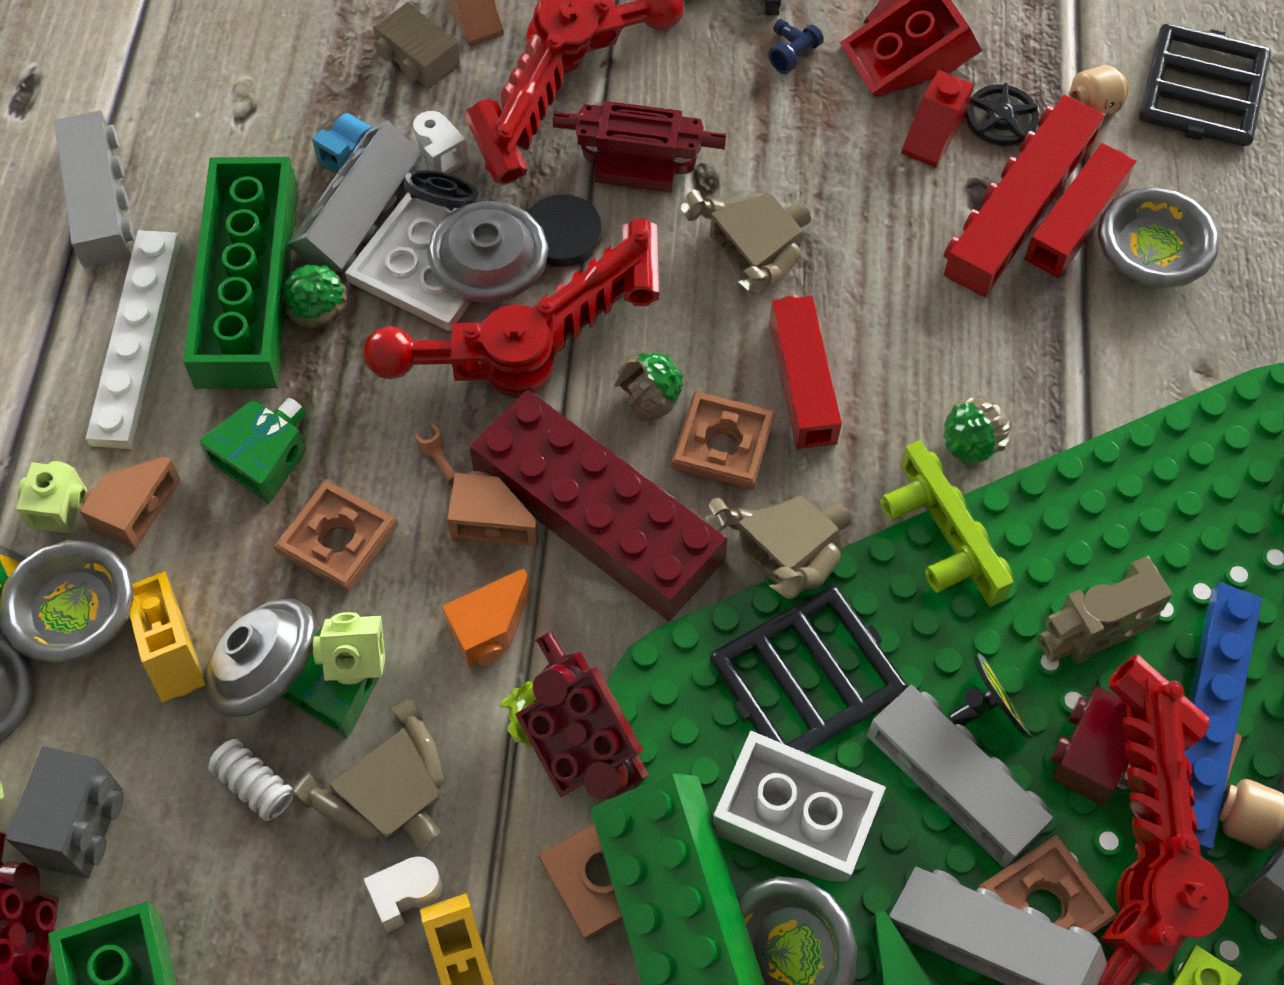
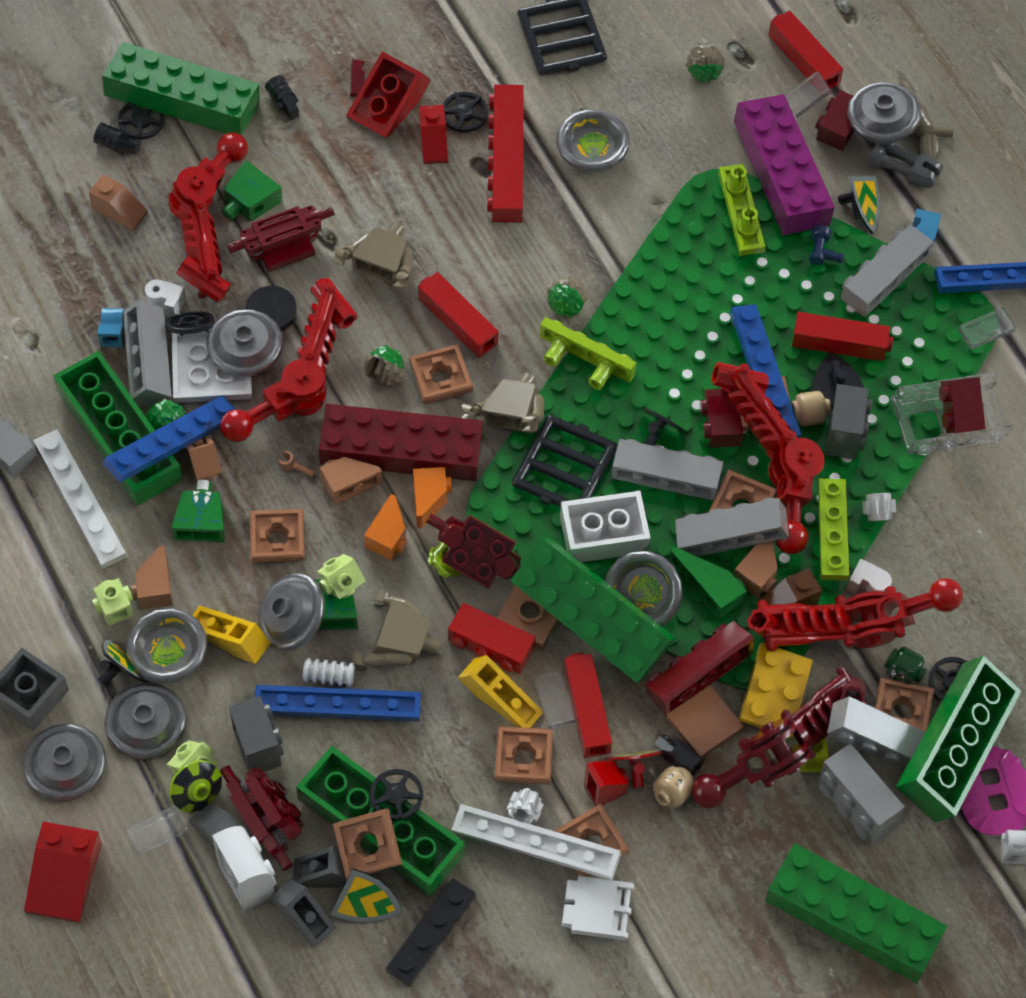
camera: 35 degrees left, 0 degrees up
white leg [364,856,442,933] -> none
dark tan brick [373,2,460,89] -> none
dark blue piece [768,19,824,74] -> none
red brick [1024,142,1137,279] -> none
dark tan hips [1037,556,1173,665] -> none
tan head [1068,65,1129,116] -> none
none -> blue plate [102,396,235,483]
none -> nougat slope [184,435,223,481]
none -> green torso [221,160,283,221]
none -> blue plate [255,685,421,722]
none -> orange slope [413,467,452,528]
none -> red brick [448,603,536,674]

